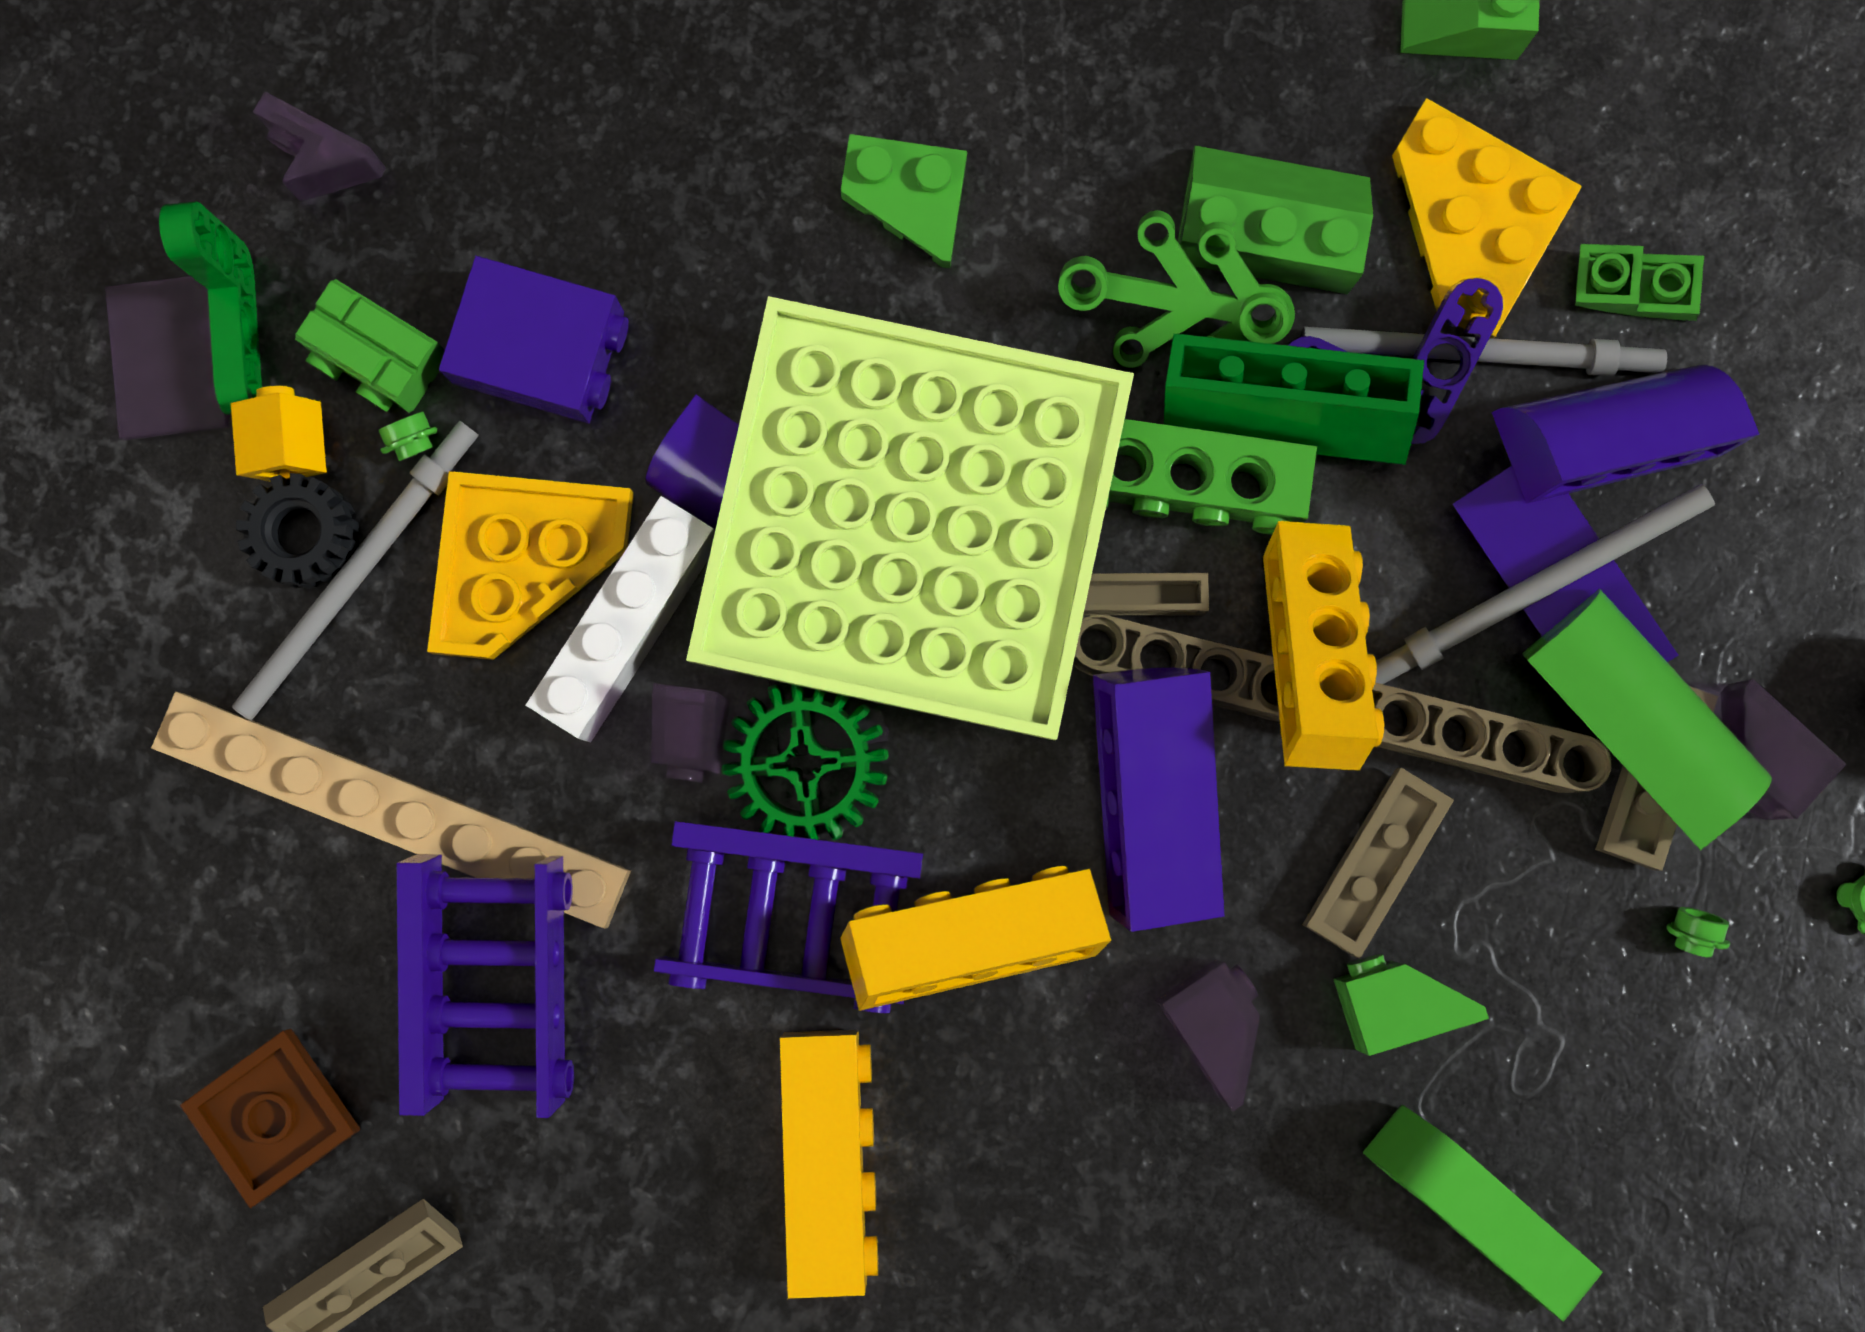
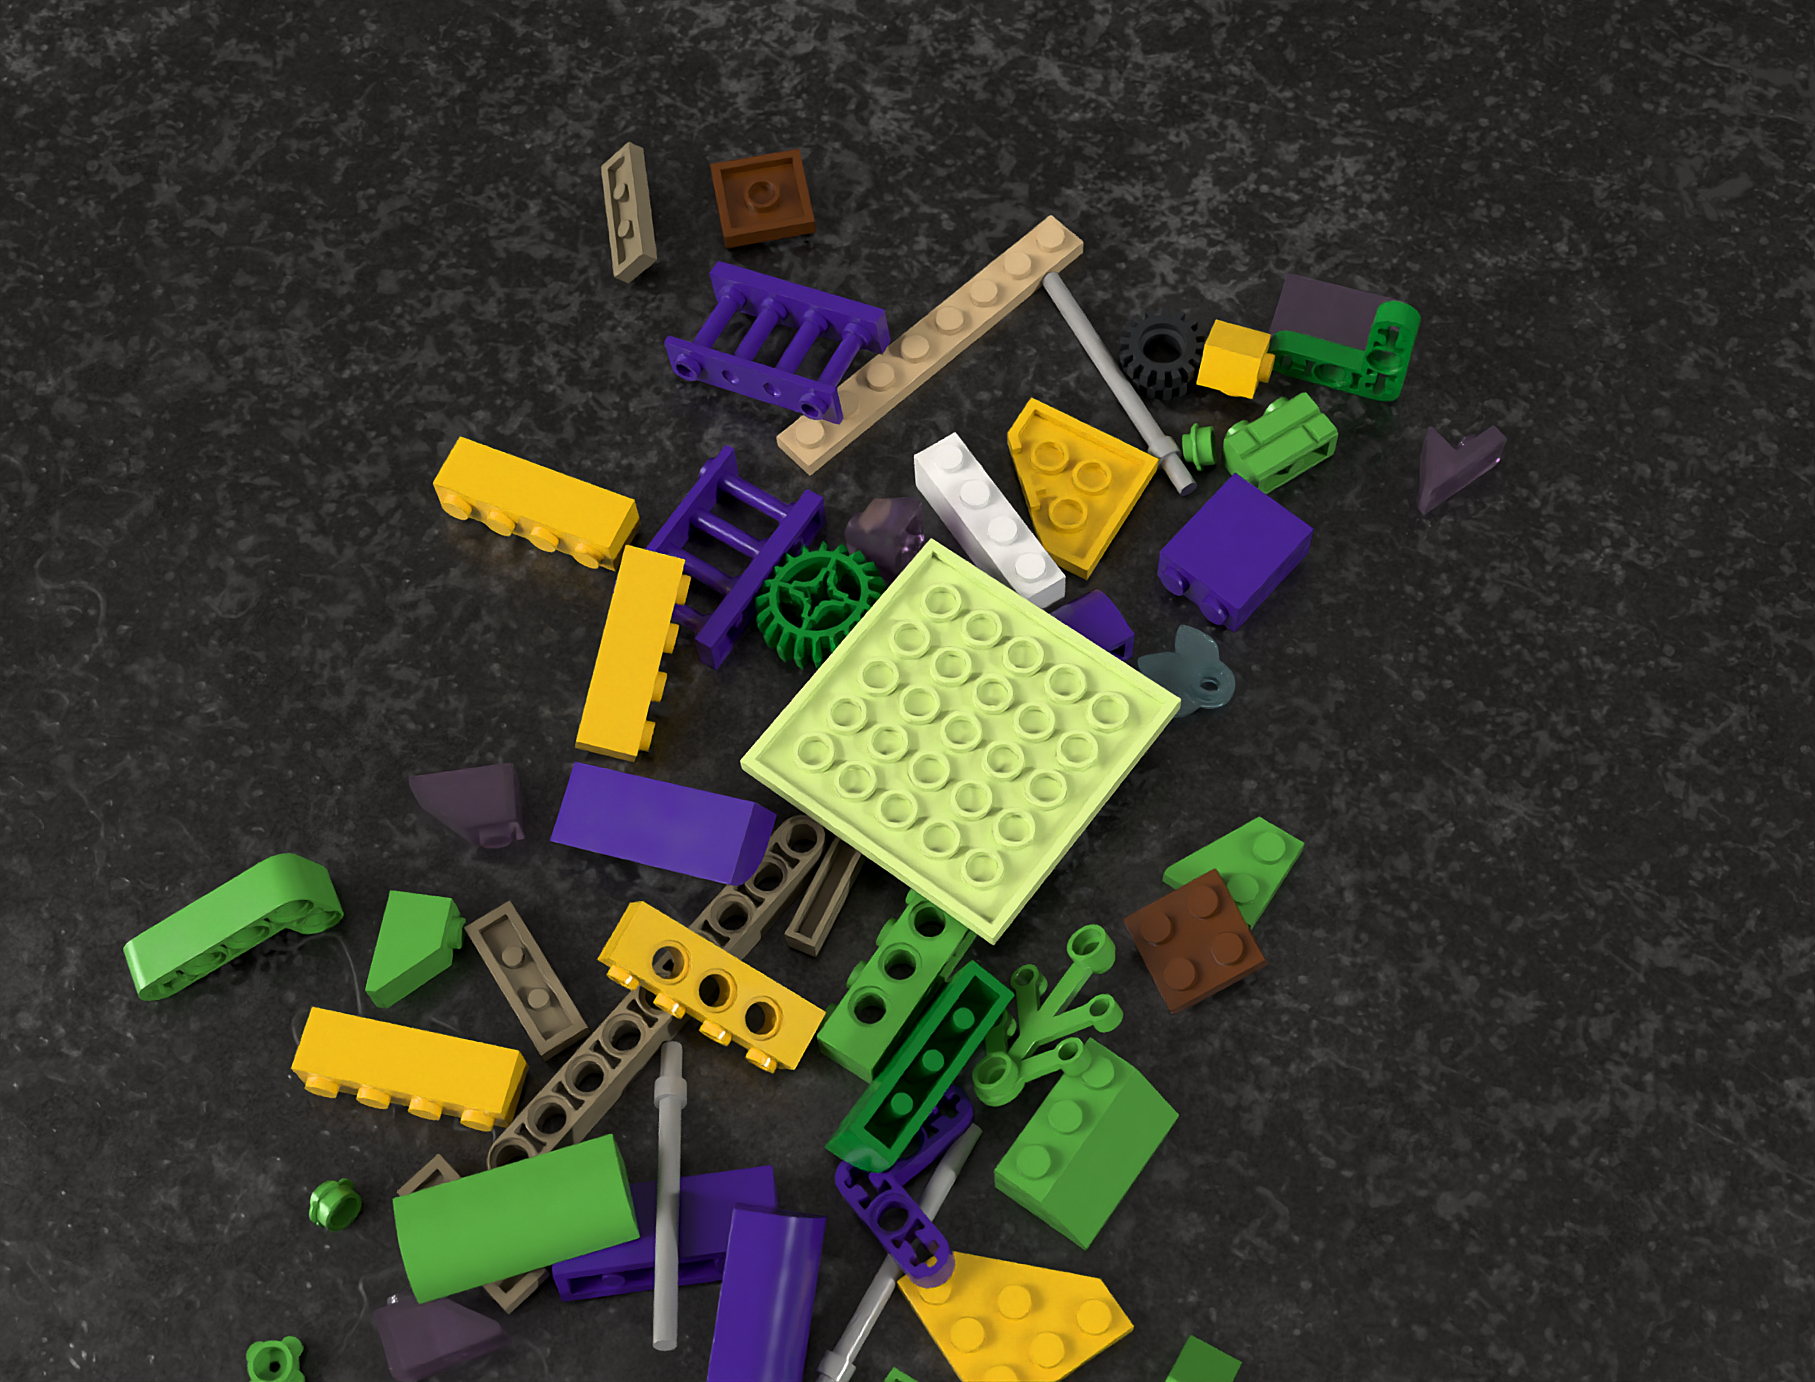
camera: 120 degrees right, 20 degrees down
none -> yellow brick [291,1007,529,1132]
none -> reddish brown plate [1123,868,1269,1015]
none -> clear light blue plate [1137,625,1236,717]

